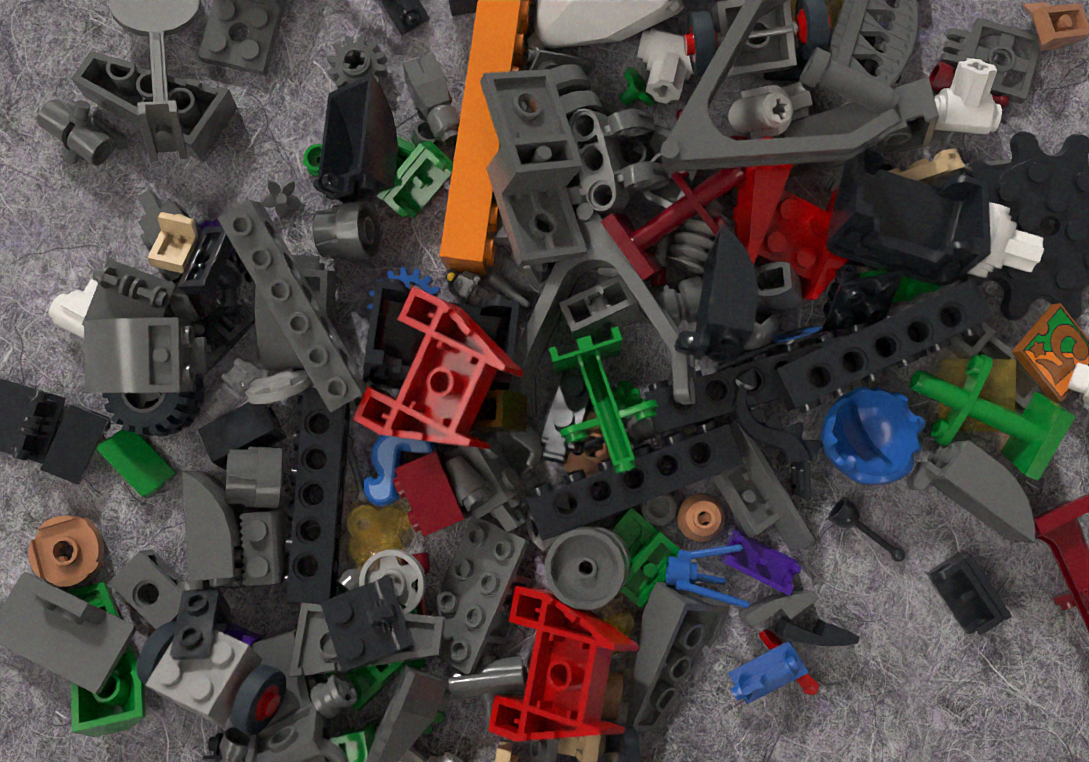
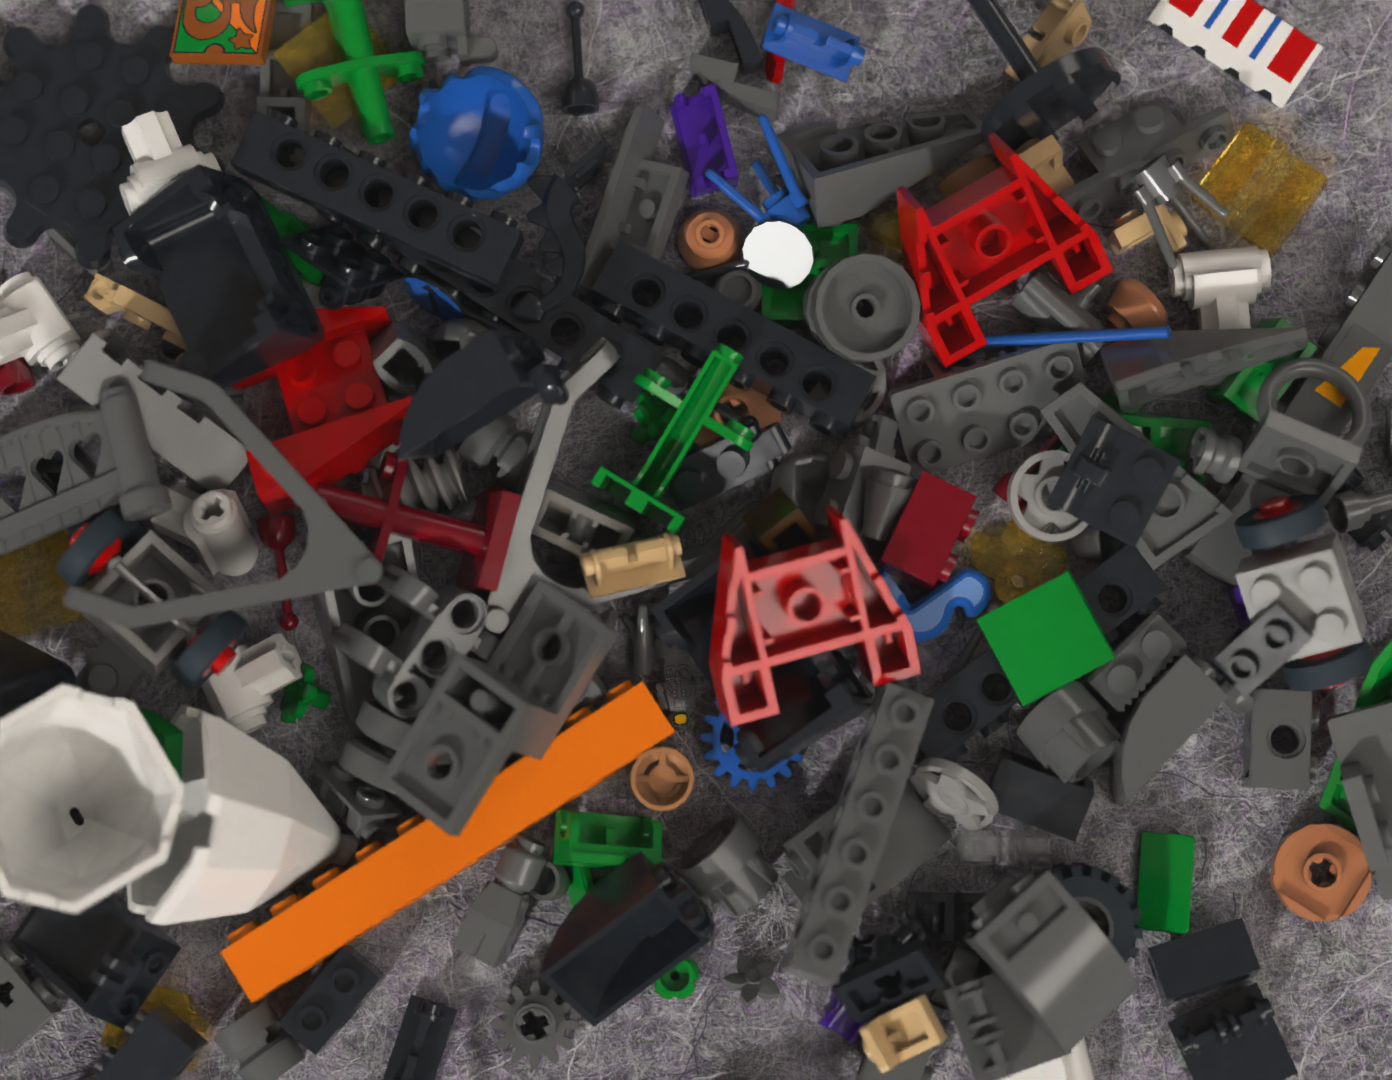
camera: 130 degrees left, 0 degrees up
none -> tan hinge [578,532,686,599]
none -> medium nougat wheel [630,747,695,811]
none -> piece [685,220,814,289]
none -> green slope [976,570,1116,707]
none -> blue axle [981,326,1171,348]
none -> nougat cone [1105,279,1168,329]

